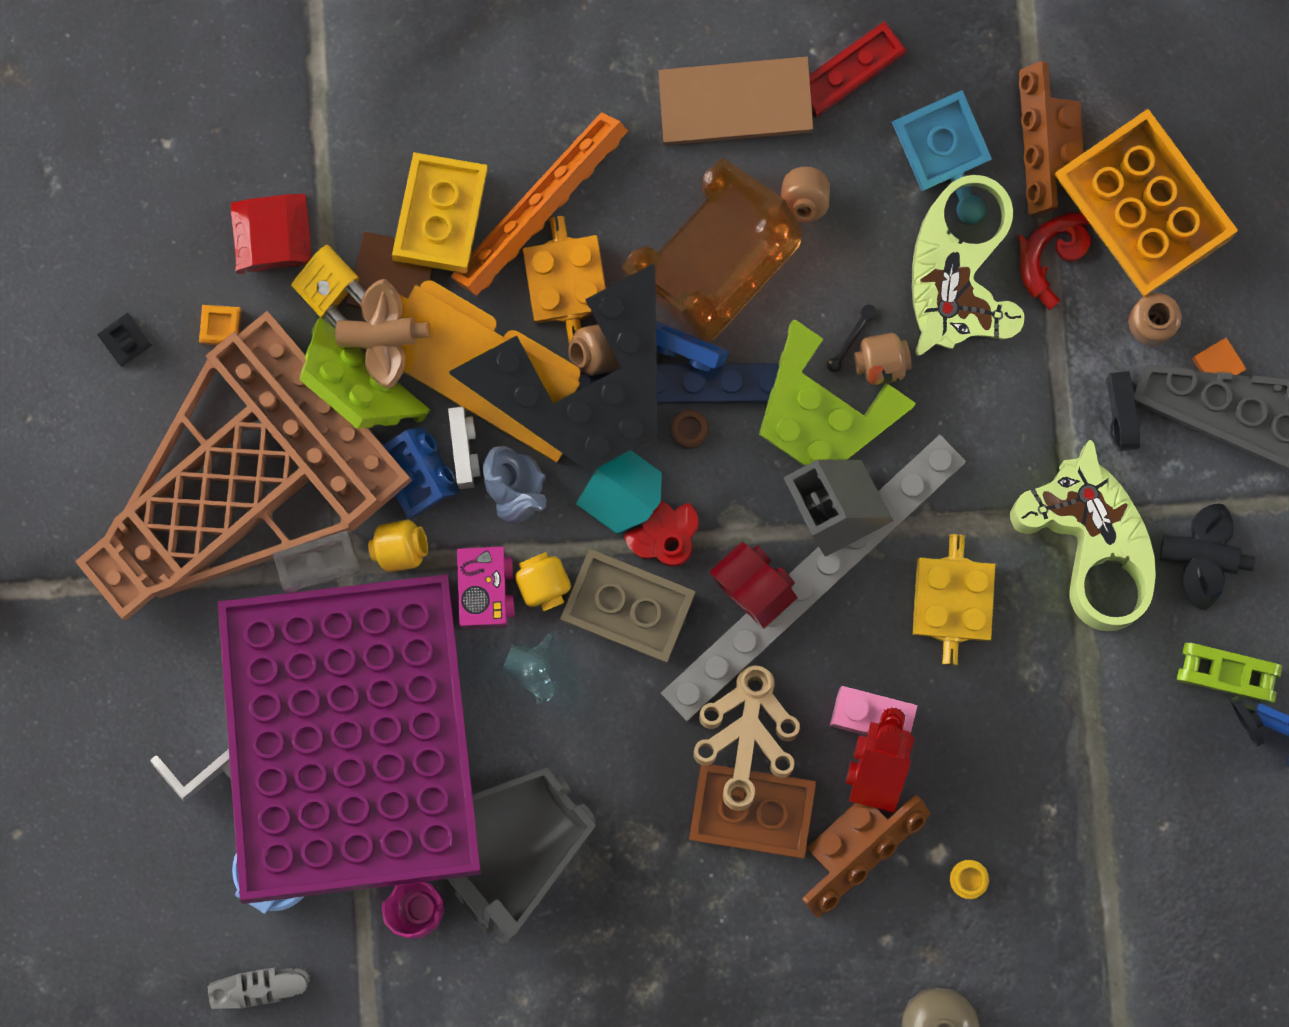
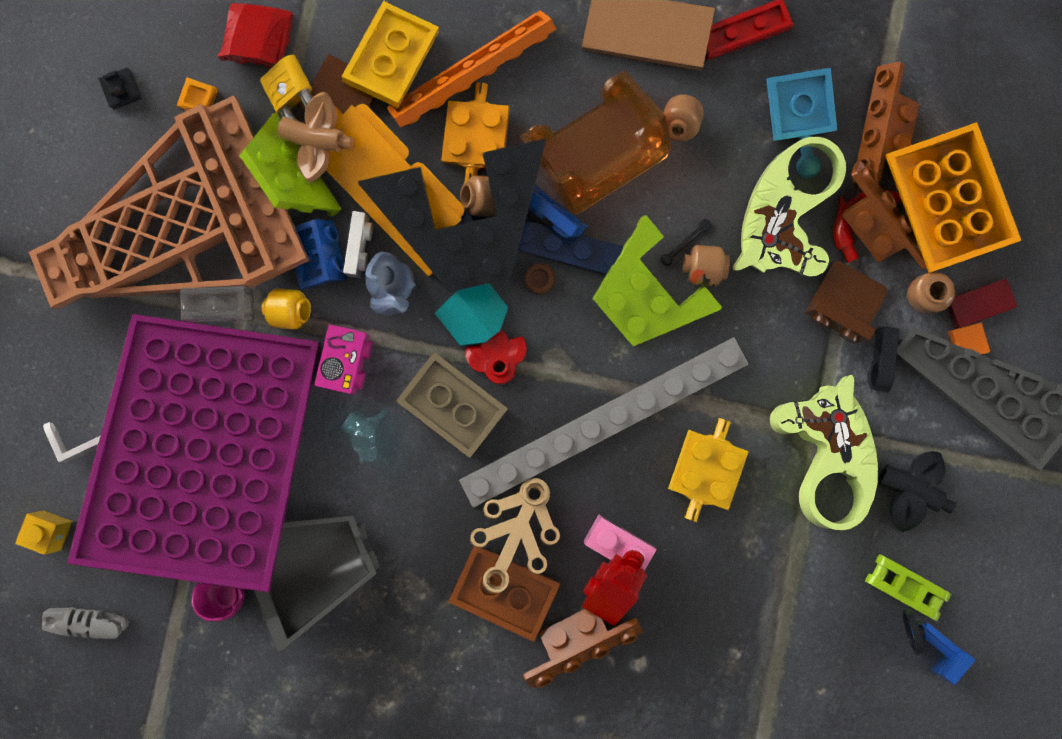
camera: 15 degrees right, 5 degrees up
yellow head [515,552,571,612] -> none
dark red brick [709,541,798,629] -> none
dark grey slope [783,460,893,557] -> none
yellow plate [950,860,989,899] -> none
none -> yellow brick [15,511,73,555]
none -> reddish brown bracket [804,261,887,344]
none -> dark orange bracket [842,160,927,270]
none -> dark red tile [948,278,1018,329]

